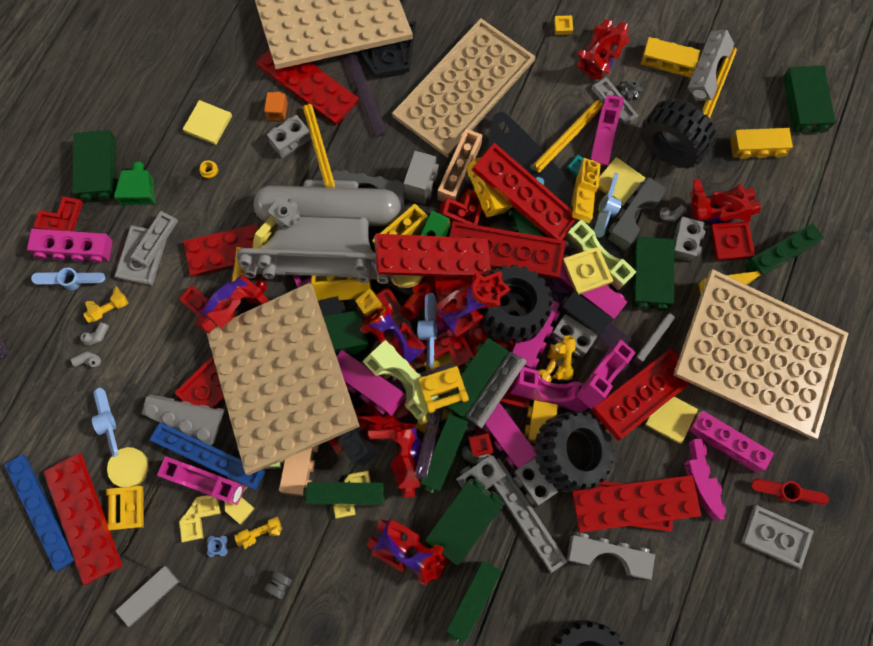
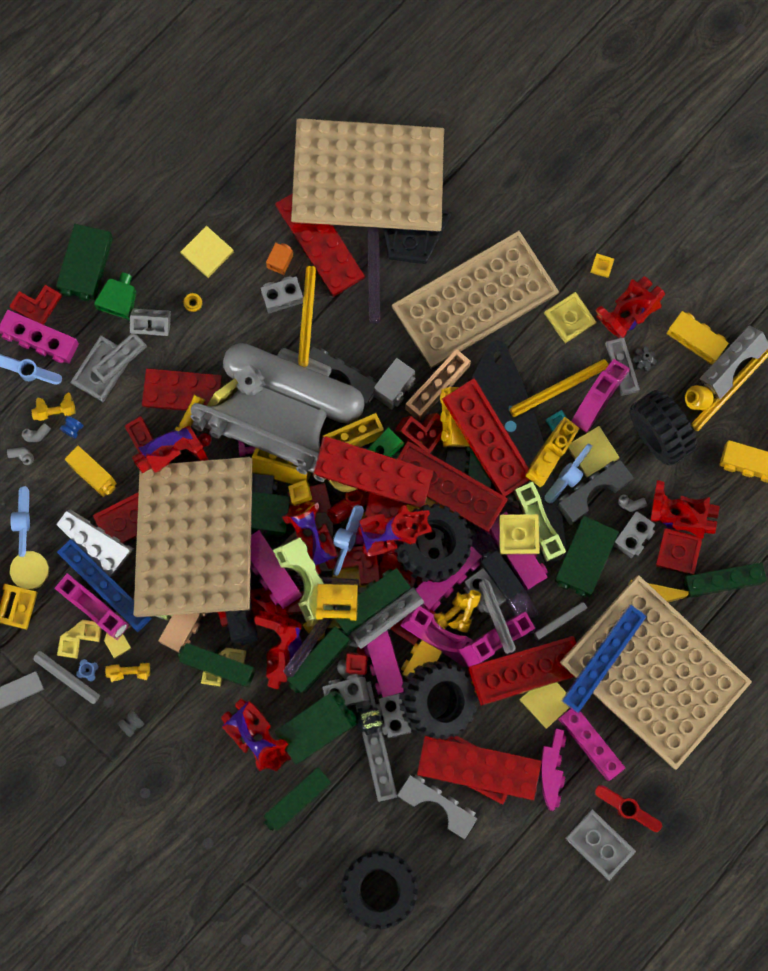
camera: 20 degrees right, 5 degrees up
none -> light grey axle [33,651,100,704]
none -> blue wheel [60,416,84,439]
none -> yellow window [65,446,117,497]
none -> light grey brick [130,308,171,336]
none -> black head [355,705,382,735]
none -> light grey axle [479,580,516,653]
none -> light yellow tile [544,292,597,343]
none -> blue plate [561,605,647,713]
none -> yellow head [685,385,714,411]

